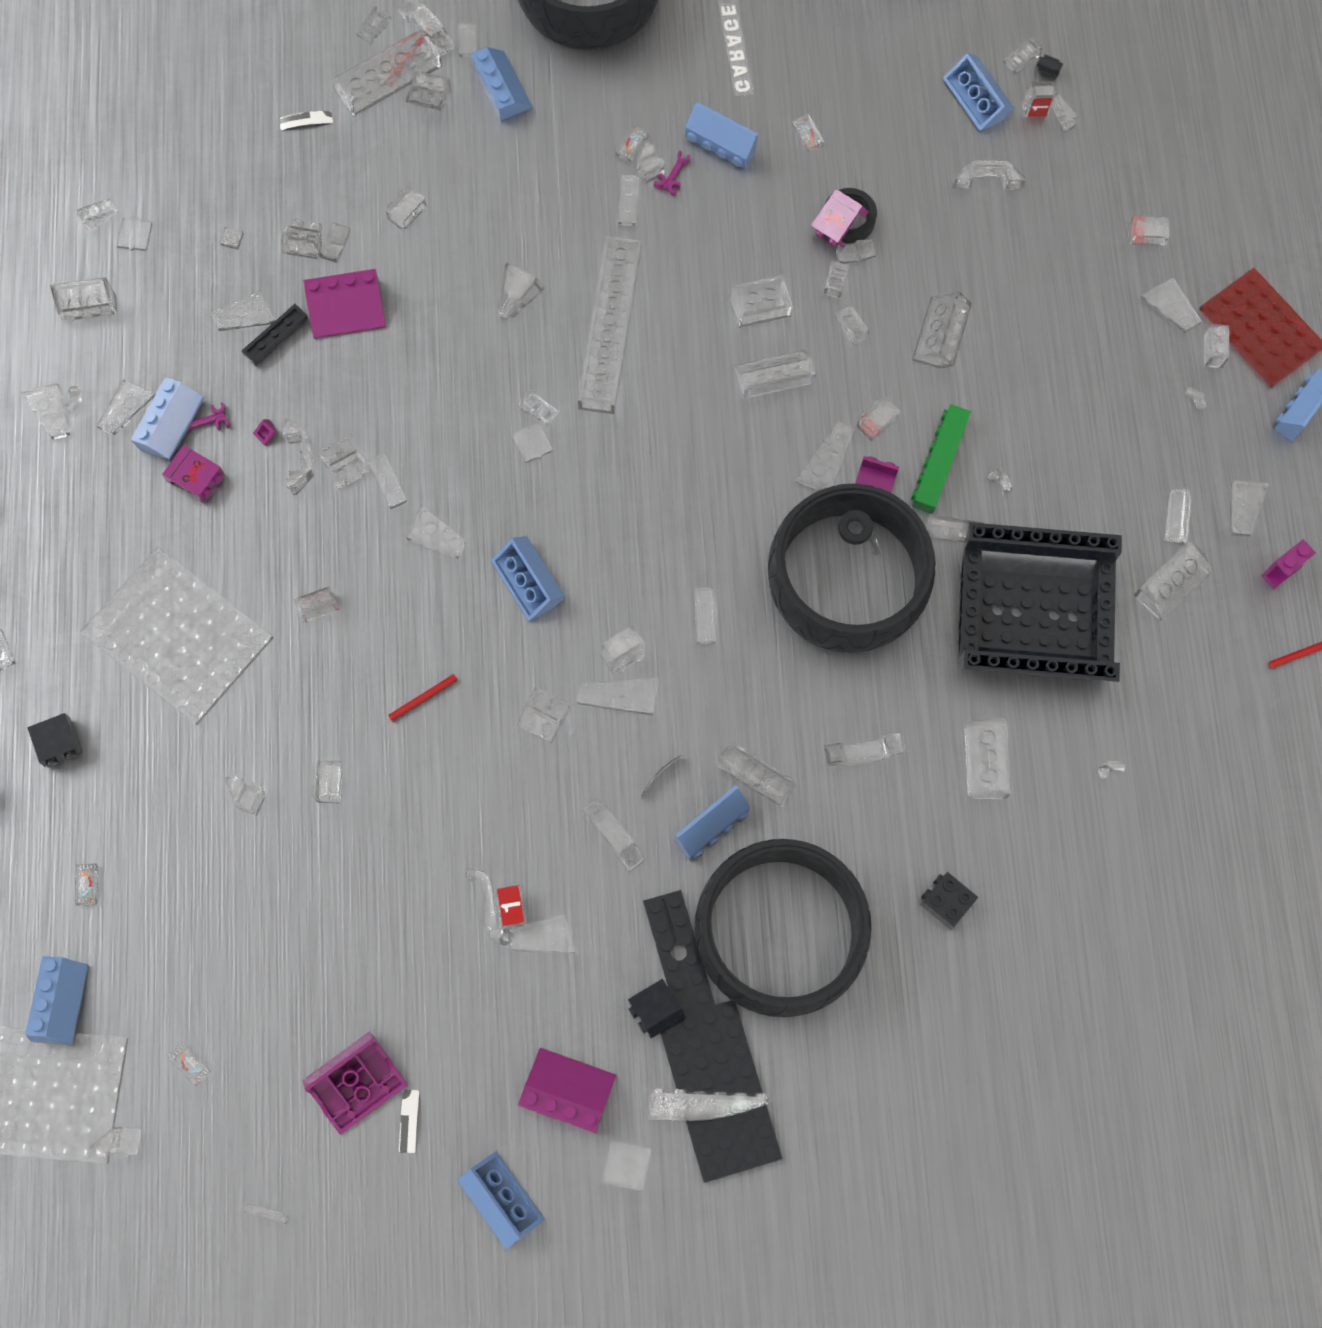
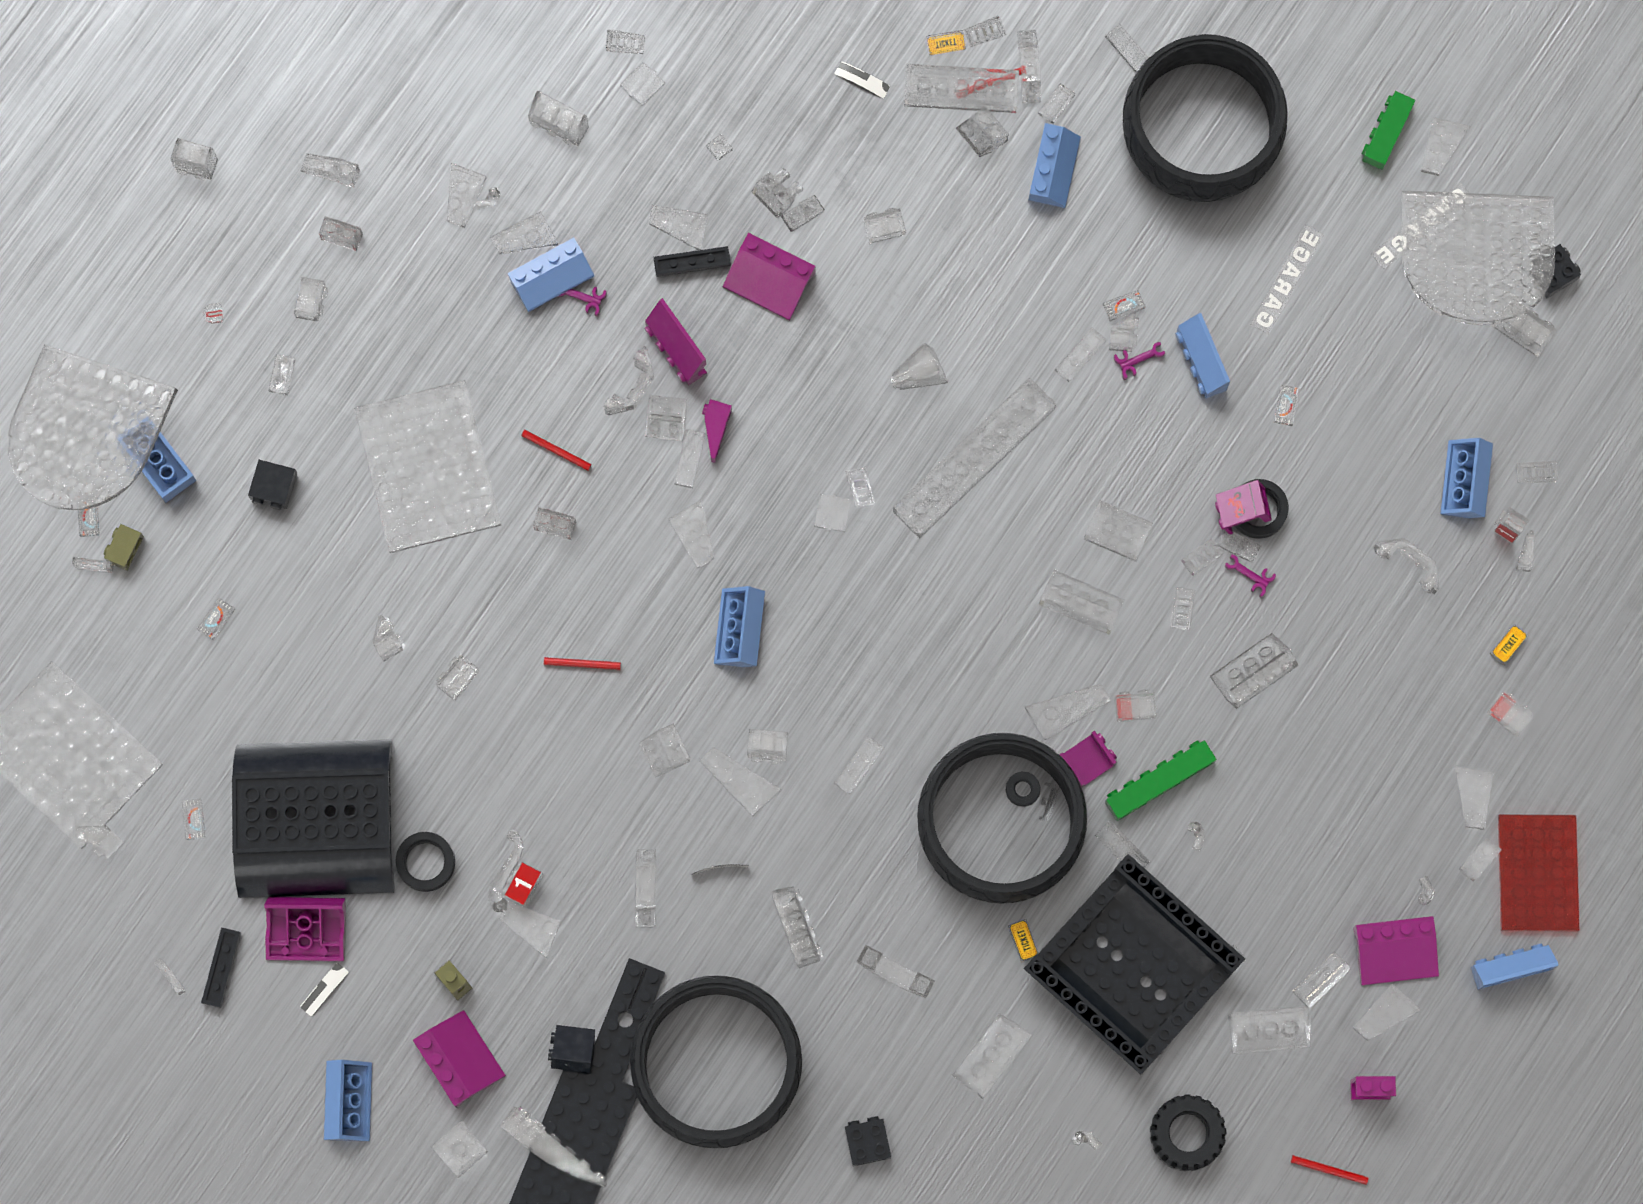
camera: 40 degrees right, 5 degrees up
medium blue slope [25,956,89,1045] -> none
magenta panel [162,445,224,503] -> none
magenta slope [253,419,277,446] -> none
medium blue slope [674,785,750,861] -> none
black brick [1036,54,1063,77] -> none
none -> black plate [201,927,241,1008]
none -> black slope [232,739,394,898]
none -> black tyre [395,832,455,892]
none -> olive torso [434,960,472,1001]
none -> red bar [521,429,592,471]
none -> magenta piece [644,298,707,386]
none -> magenta slope [702,399,732,463]
none -> clear tile [926,30,966,55]
none -> tile [1008,919,1039,962]
none -> black tyre [1150,1094,1227,1171]
none -> magenta bar [1224,554,1276,598]
none -> magenta piece [1353,916,1439,986]
none -> tile [1490,624,1529,666]

